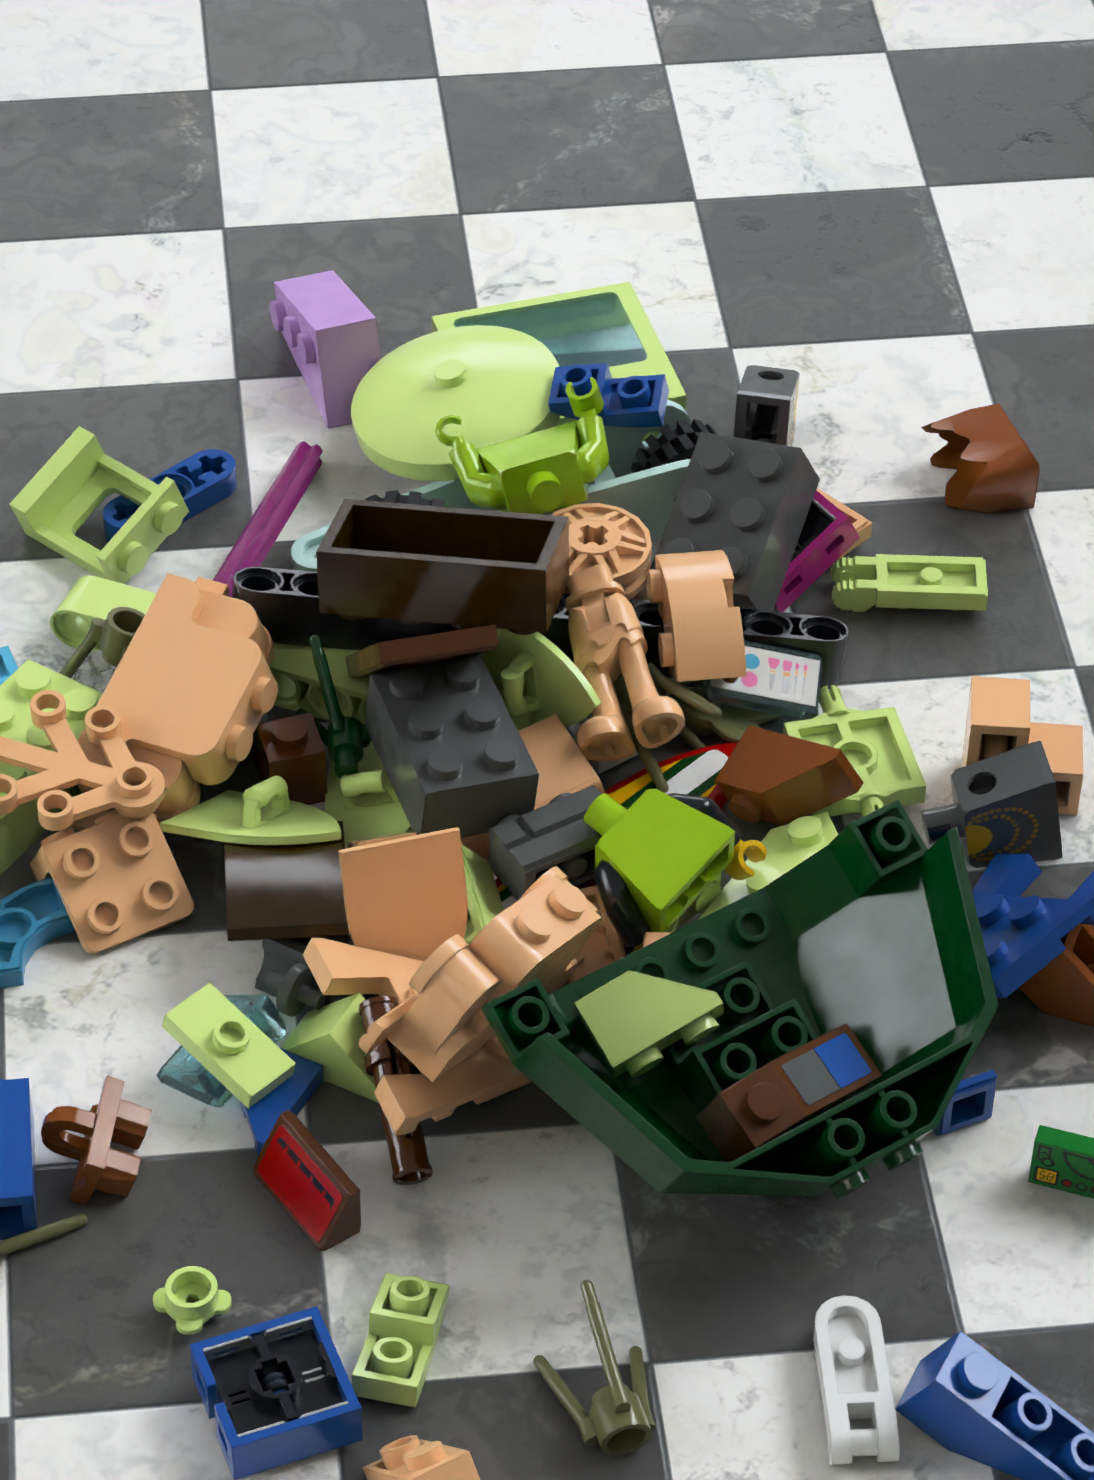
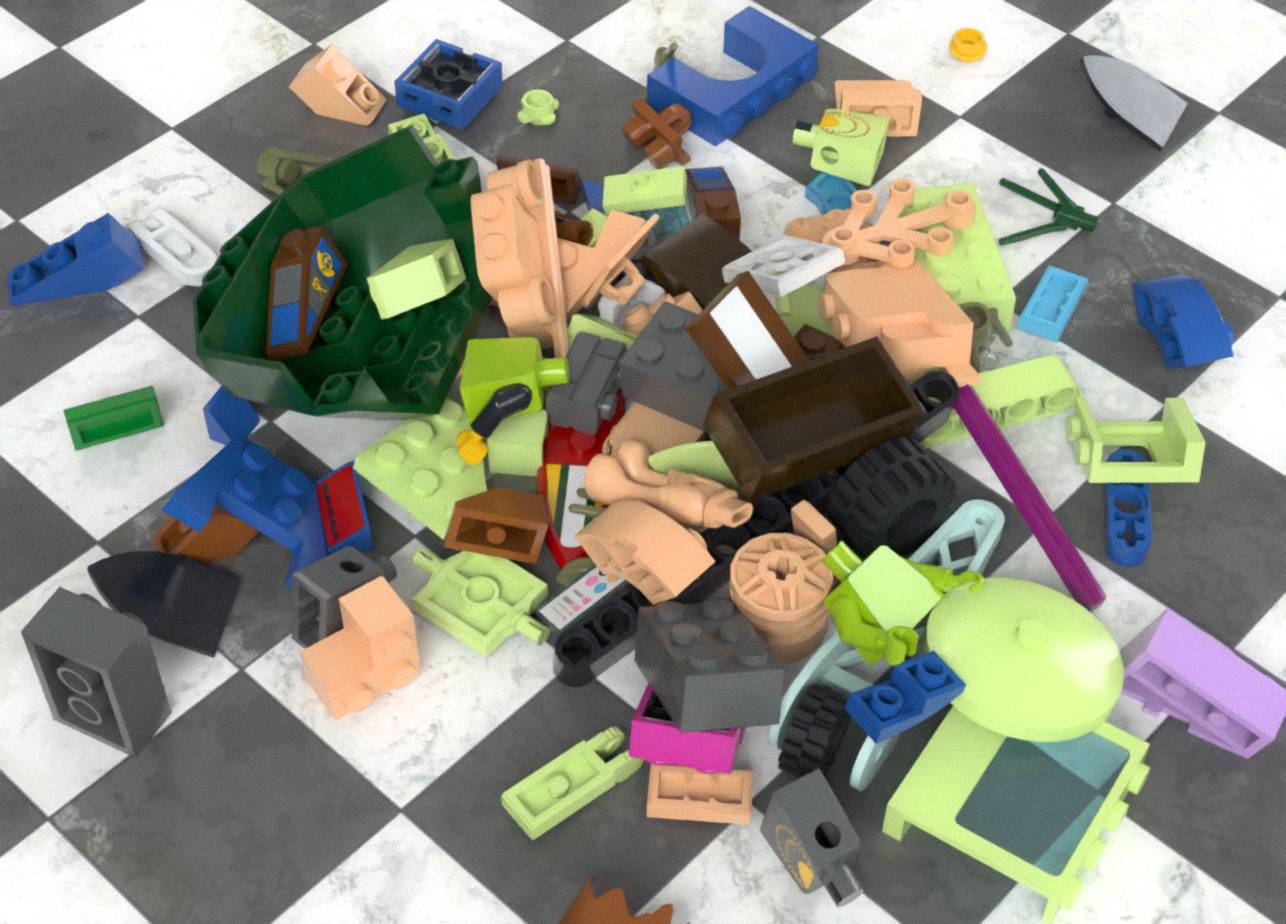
camera: 140 degrees right, 5 degrees up
none -> reddish brown slope [685,166,741,240]
none -> white piece [722,235,845,309]

